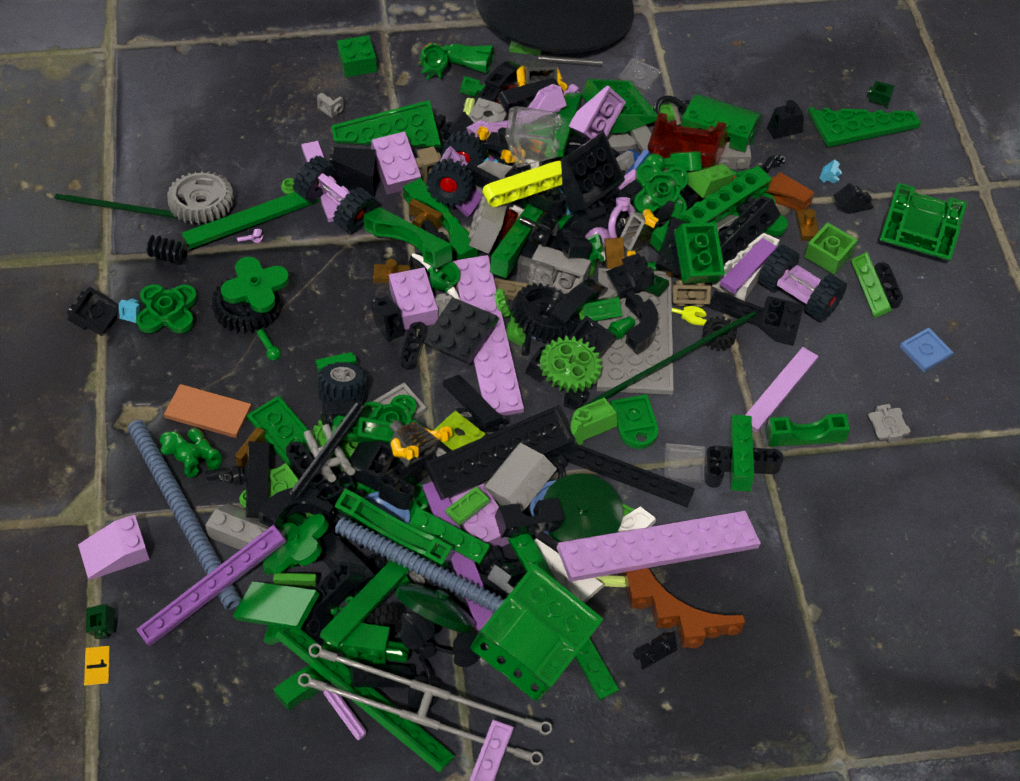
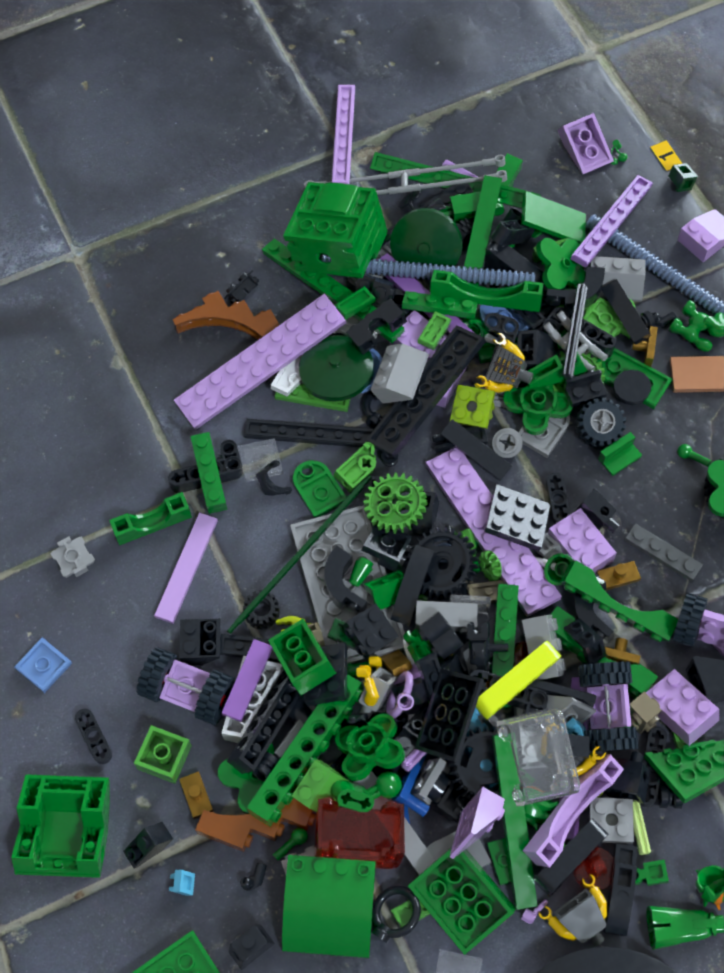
camera: 165 degrees right, 10 degrees up
bright green tile [851,252,892,318] -> none
none -> black helmet [256,460,292,496]
none -> green tile [335,286,376,320]
none -> light grey gear [492,428,523,458]
none -> lavender slope [558,113,614,175]
none -> black bracket [564,618,607,664]
none -> green piece [611,139,628,165]
none -> black tile [613,369,651,405]
none -> dark grey plate [625,523,703,582]

